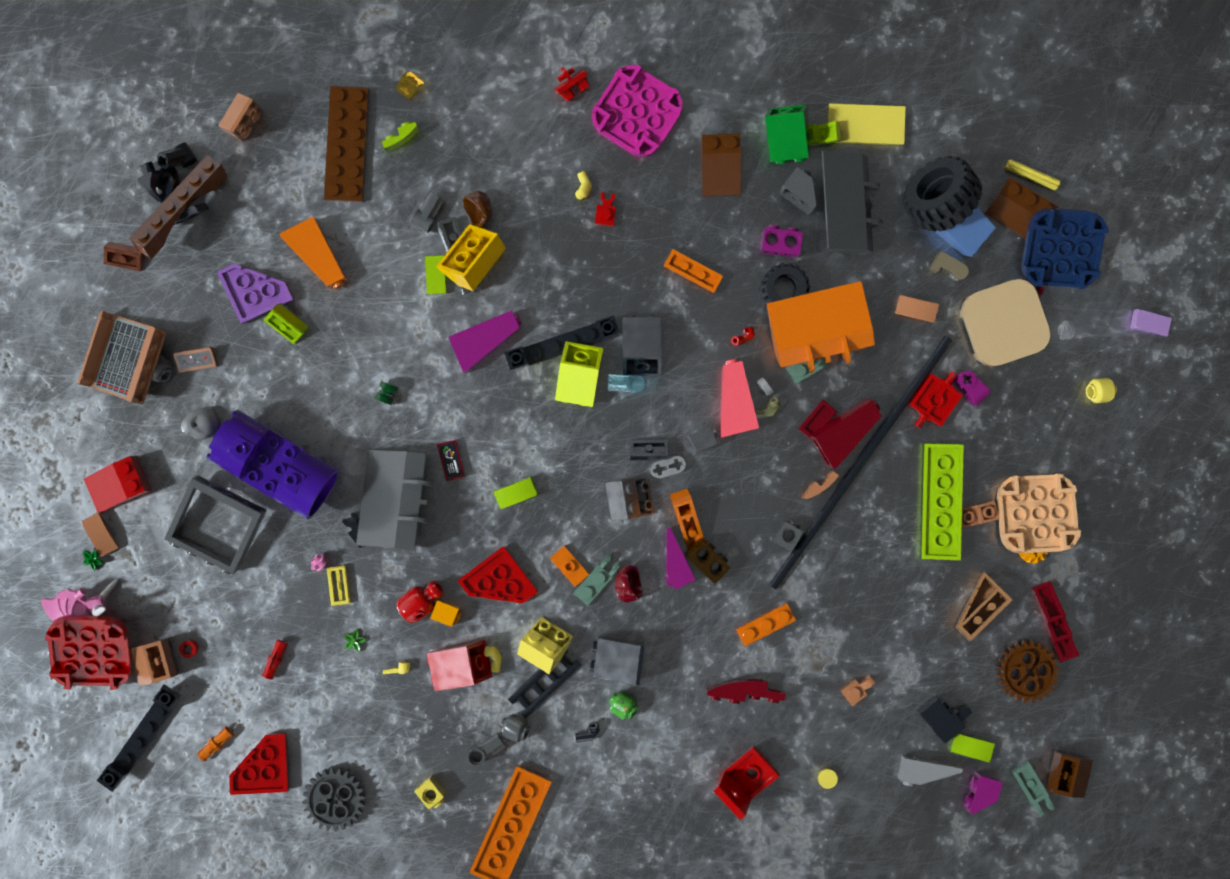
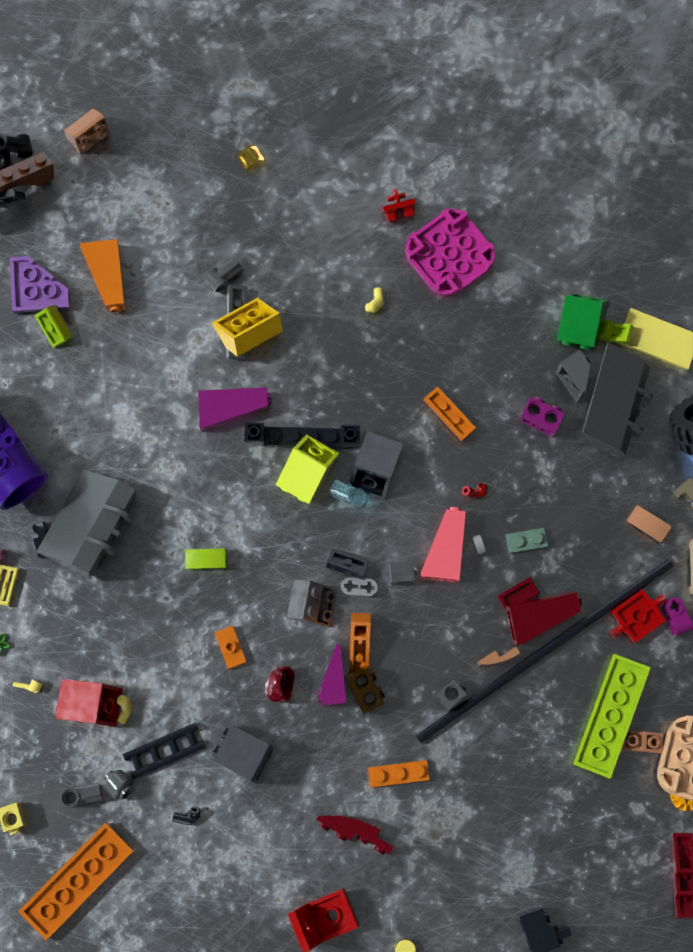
camera: 15 degrees right, 10 degrees down
reddish brown plate [324,86,369,203] -> none
dark green wheel [374,381,399,405] -> none
lime slope [382,121,419,152] -> none
red piece [396,581,444,624] -> none
lime tile [425,255,447,295] -> none
light orange brick [430,599,462,627] -> none
tile [437,440,466,481] -> none
red plate [458,546,538,604] -> none
reddish brown hair [462,190,492,228] -> none
light yellow slope [517,617,574,674] -> none
sand green hinge [573,554,622,606] -> none
red plate [595,192,616,227] -> none
bright green head [609,691,639,720] -> none
reddish brown slope [700,134,741,197] -> none
olive arm [755,397,780,418] -> none
black tyre [760,263,810,303] -> none
orange piece [767,281,875,373] -> none
nougat plate [840,675,875,707] -> none
medium nougat wedge [955,572,1013,641] -> none
reddish brown gear [996,640,1060,703] -> none

